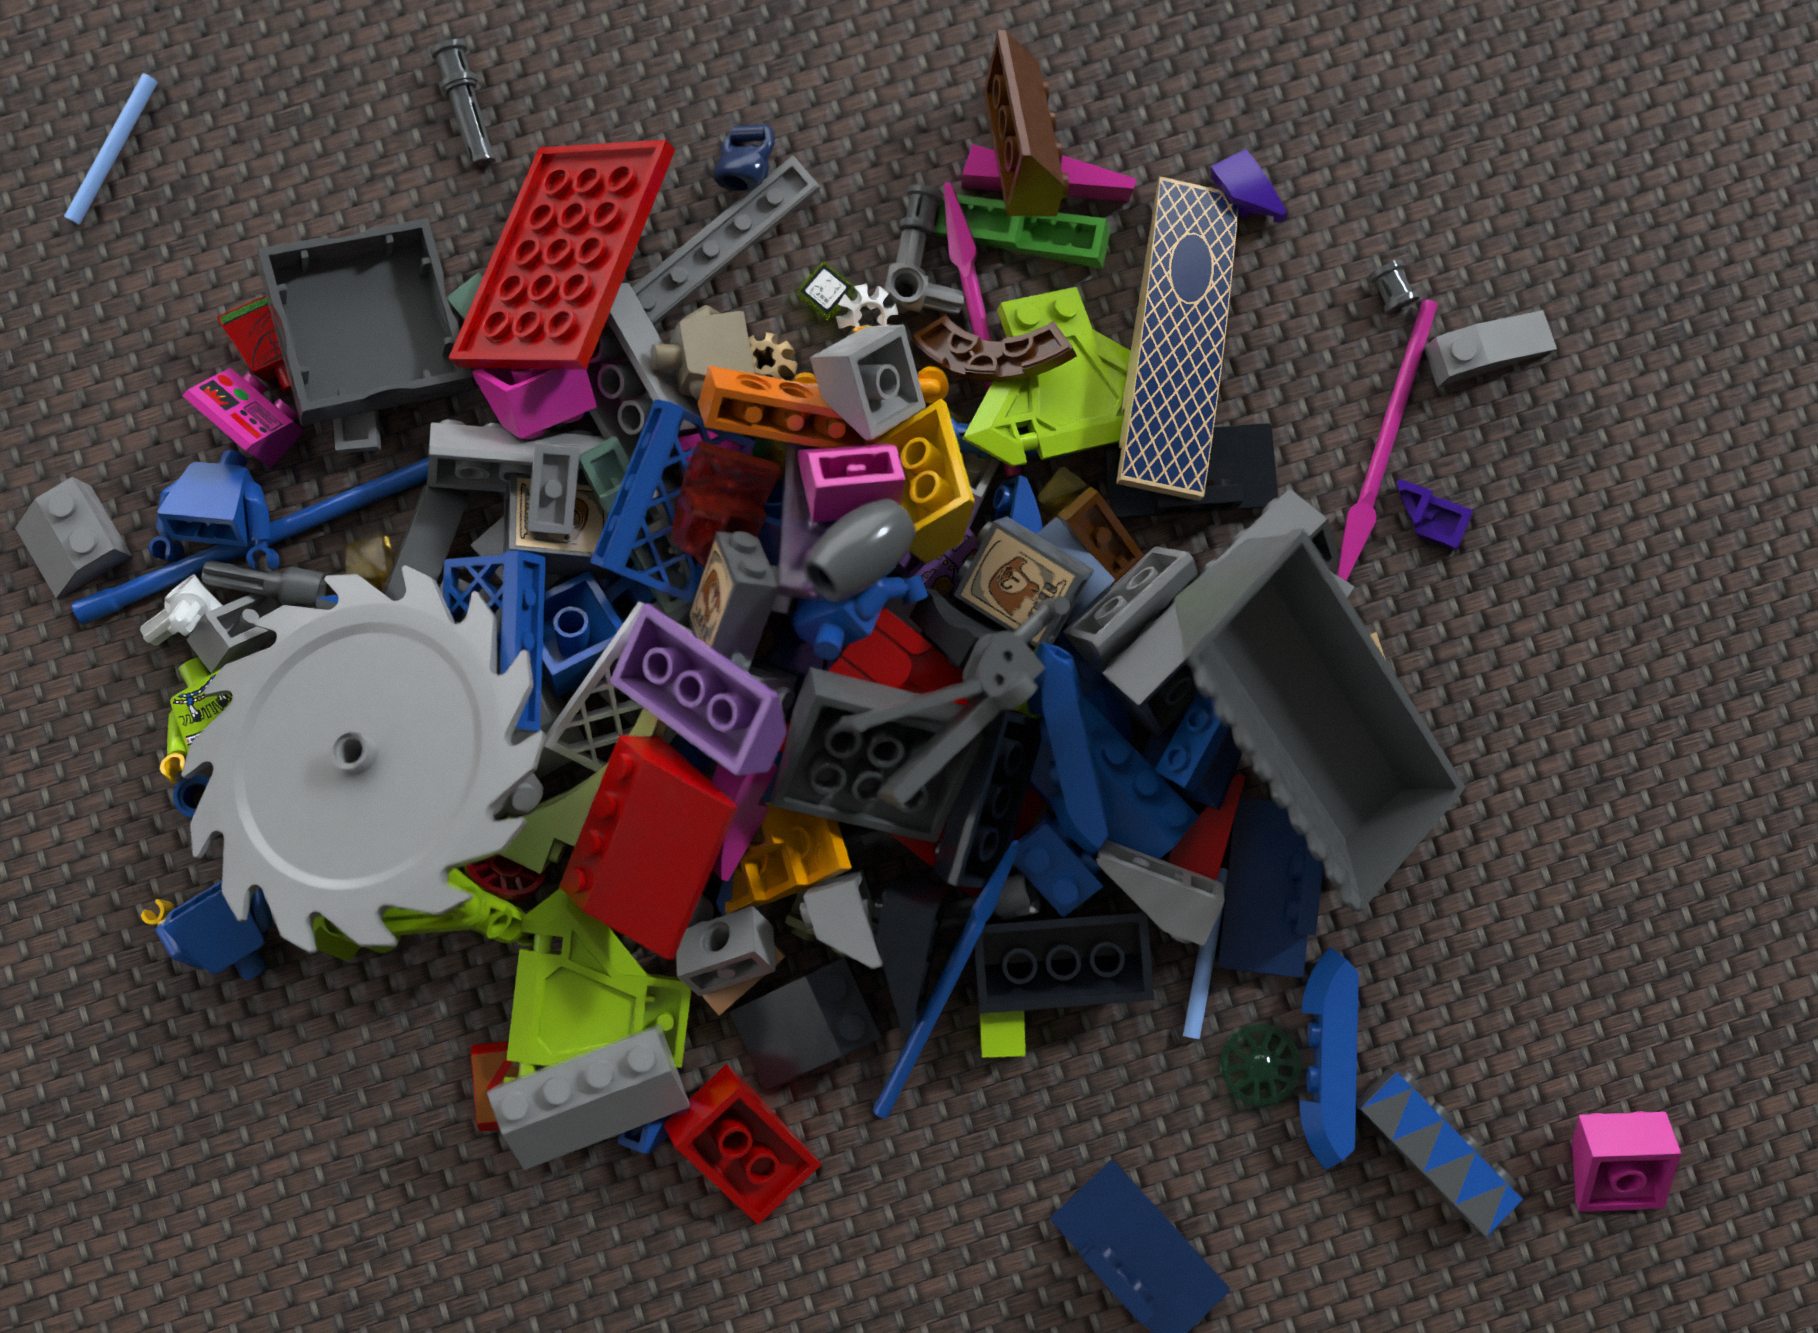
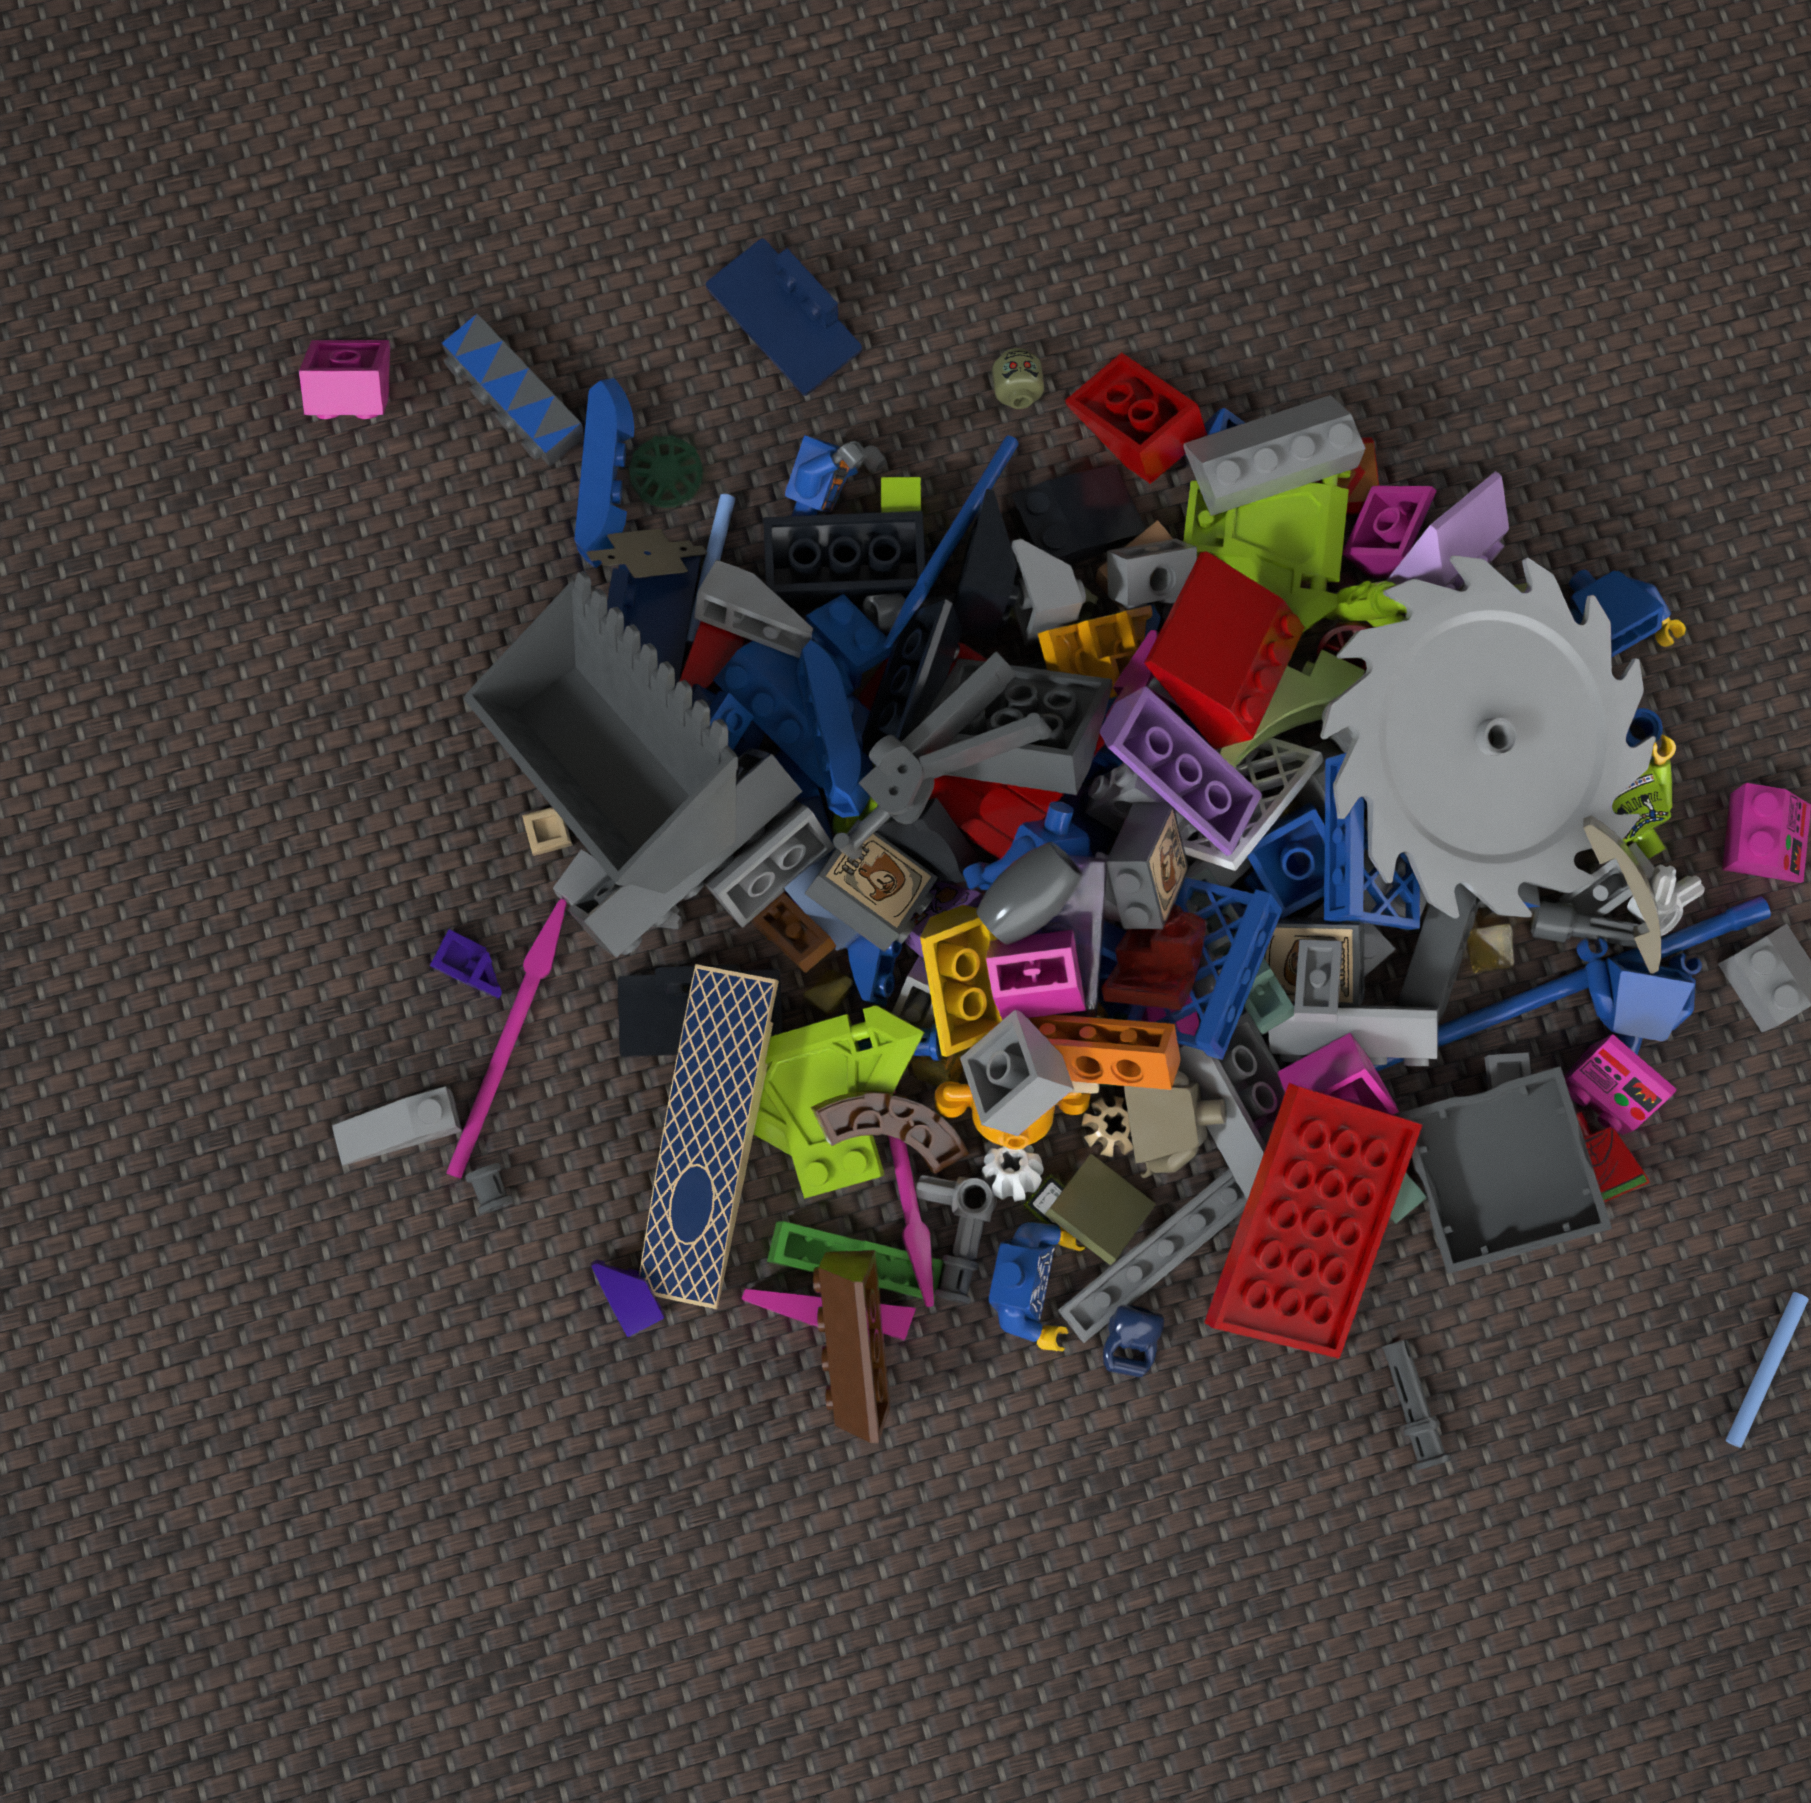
camera: 175 degrees right, 5 degrees down
none -> dark tan piece [587,529,707,578]
none -> blue torso [785,435,887,516]
none -> blue torso [989,1222,1085,1351]
none -> olive head [992,348,1044,409]
none -> olive tile [1045,1154,1156,1265]
none -> dark pink slope [1342,486,1437,579]
none -> lavender slope [1386,471,1509,591]
none -> dark tan slope [1583,815,1661,974]
none -> dark pink slope [1722,783,1811,883]

